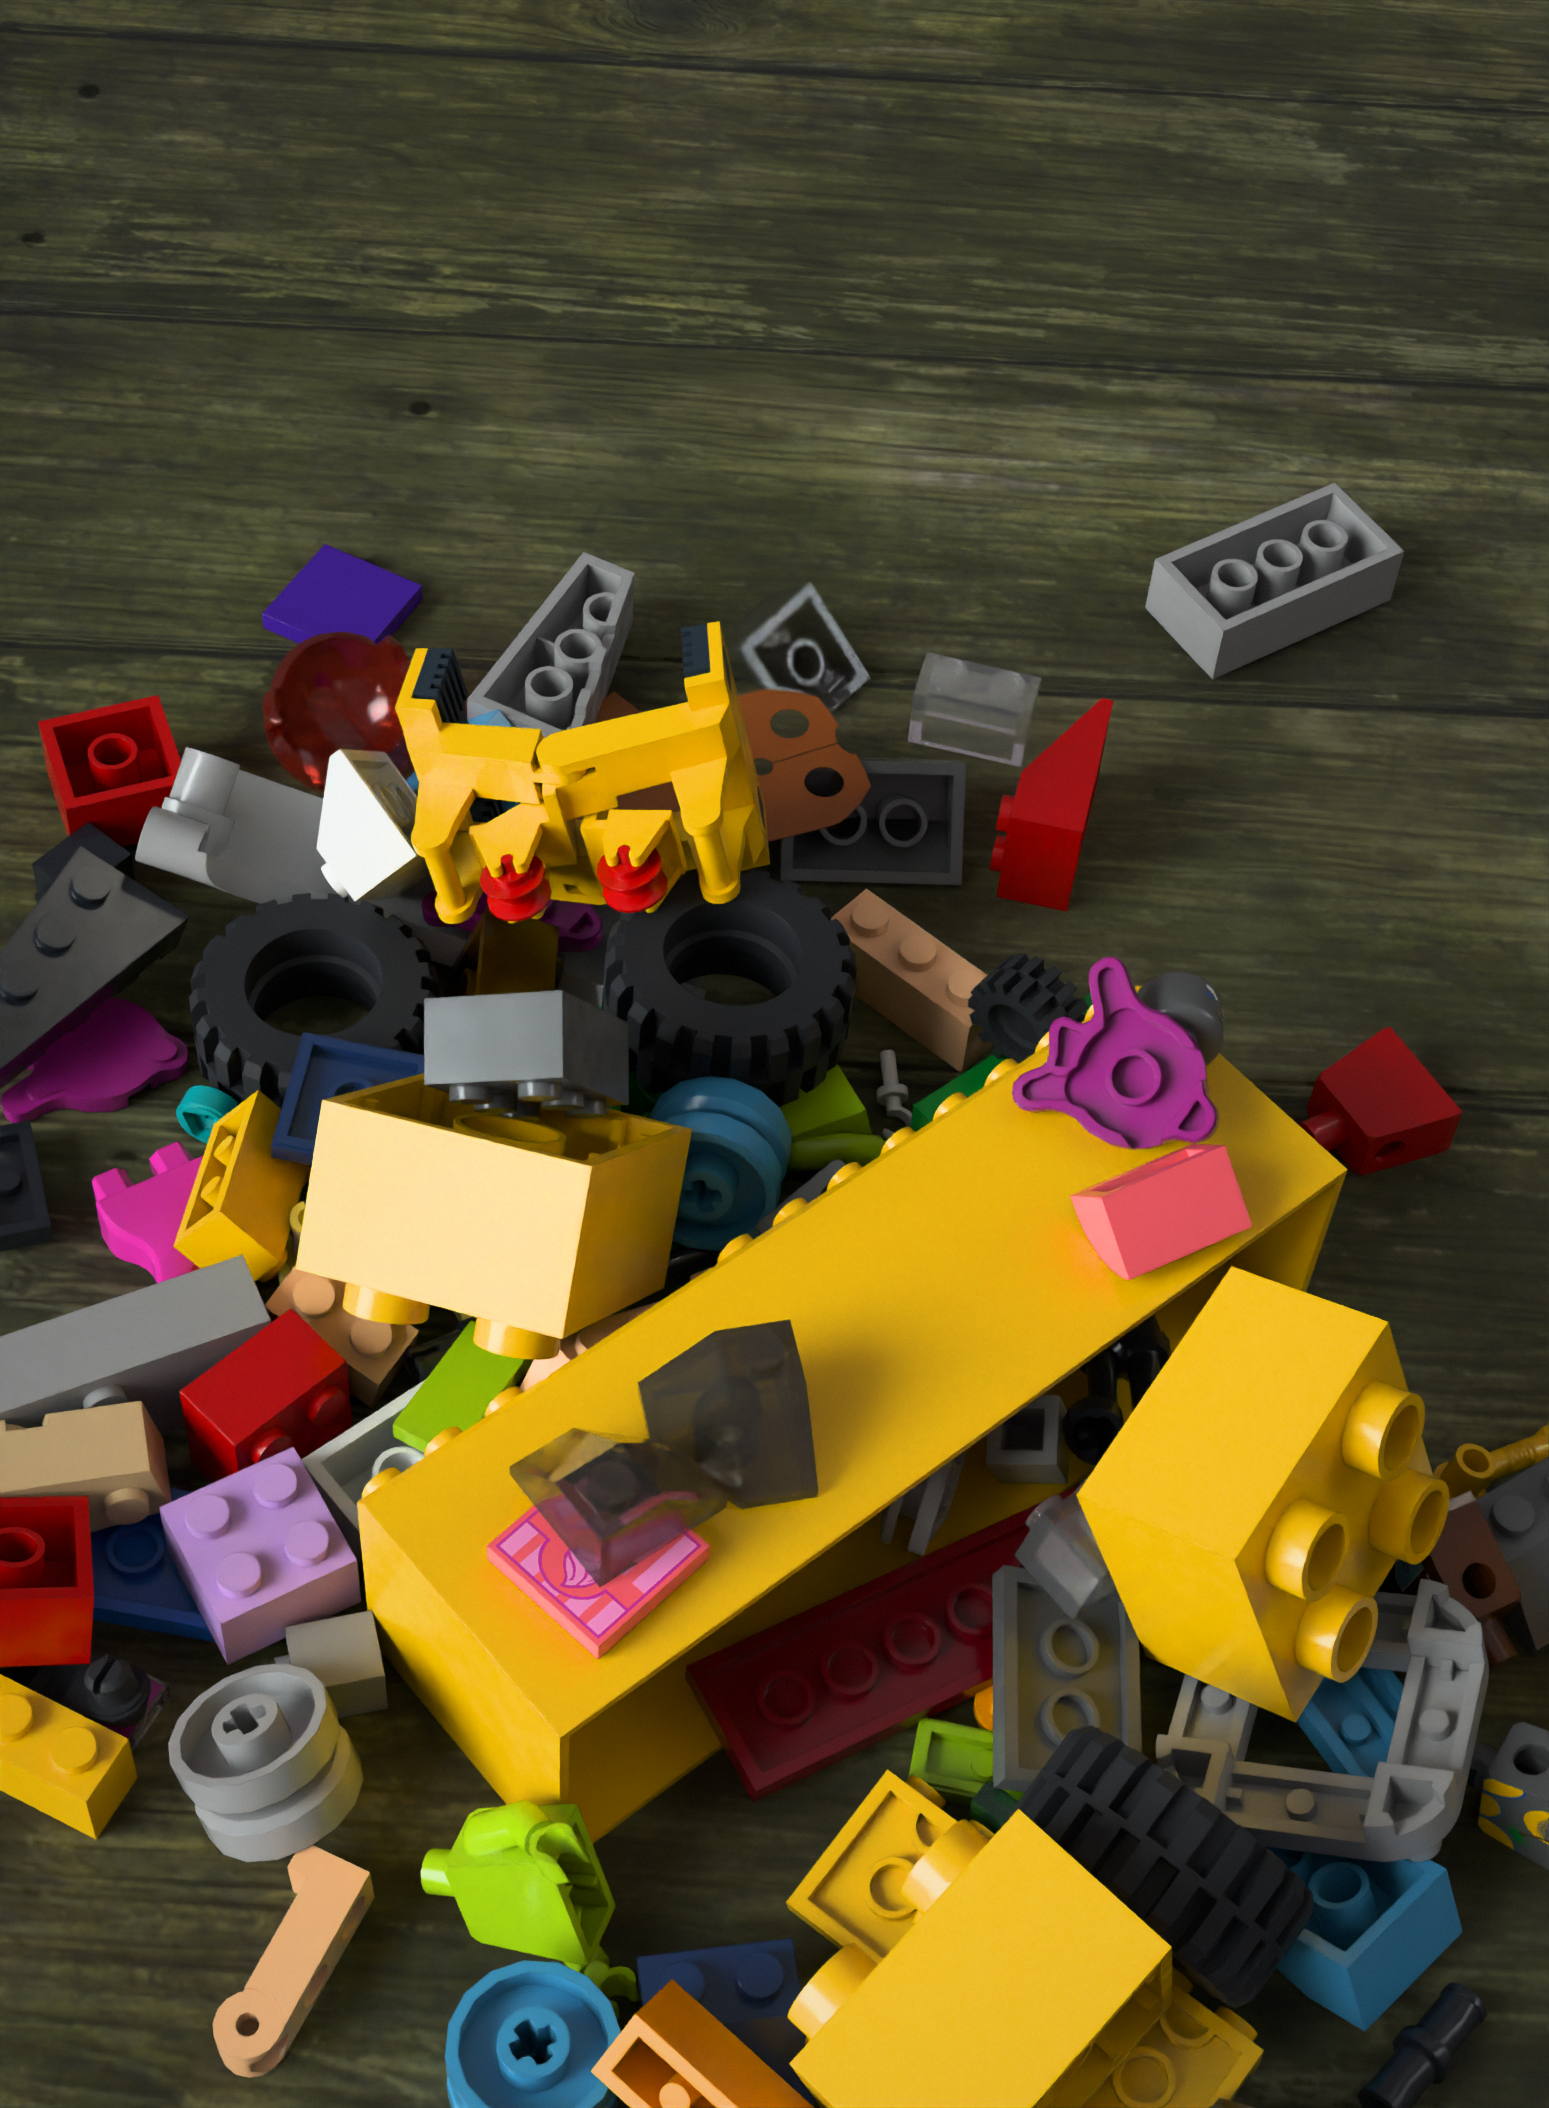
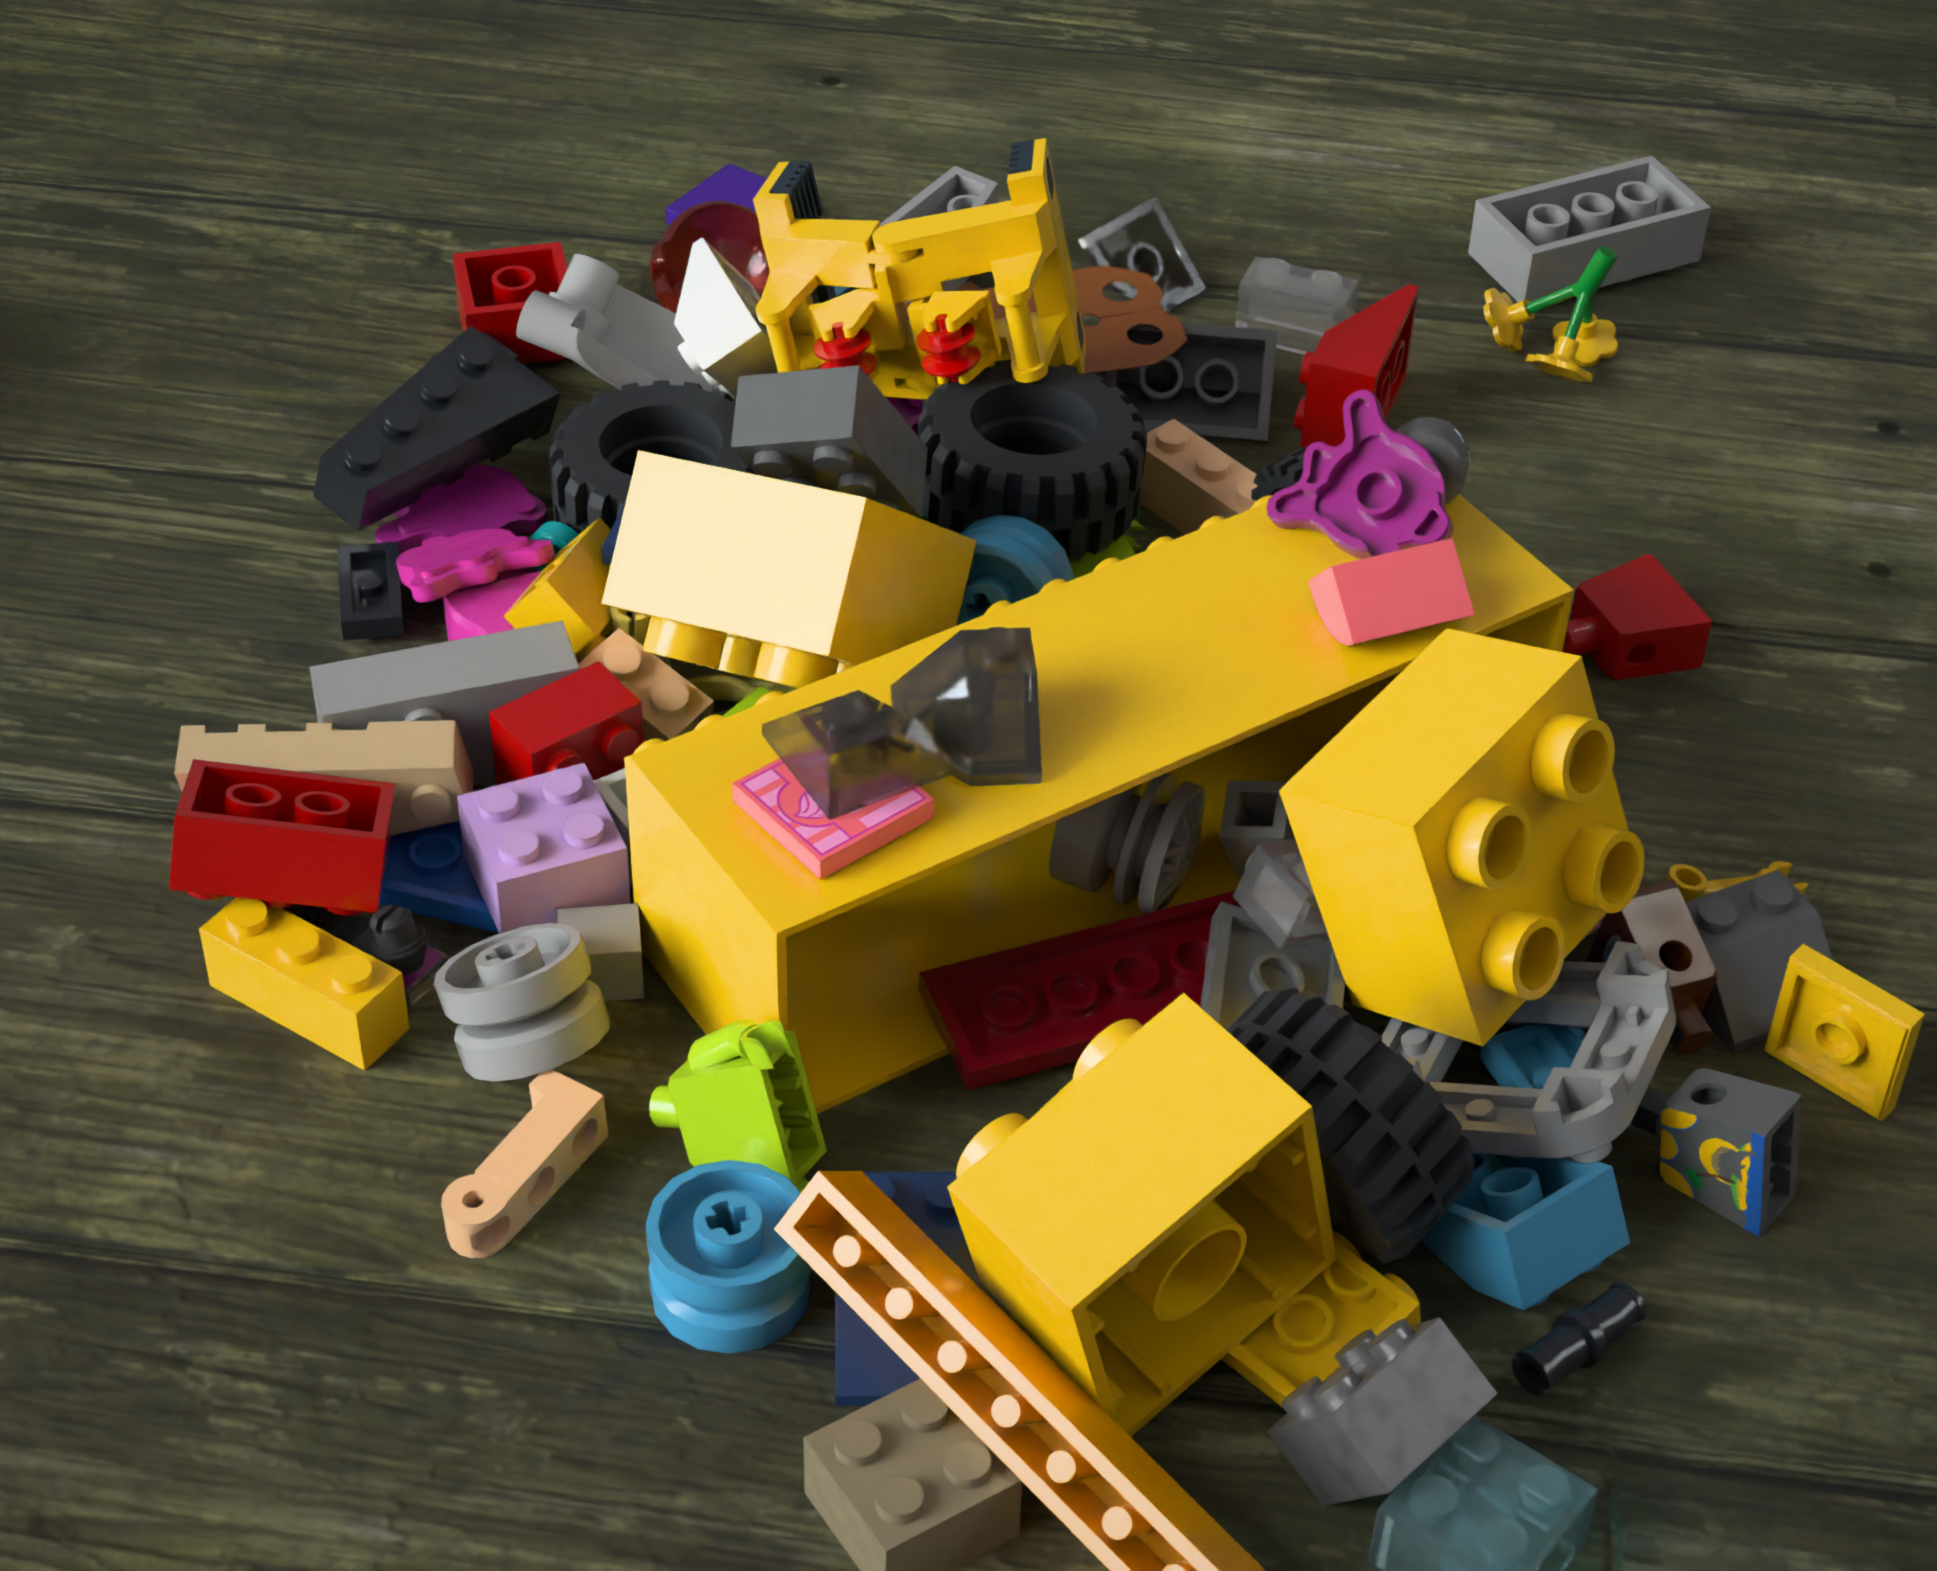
camera: 10 degrees right, 10 degrees down
none -> dark pink tile [396,529,555,602]
none -> yellow plant [1483,246,1618,382]

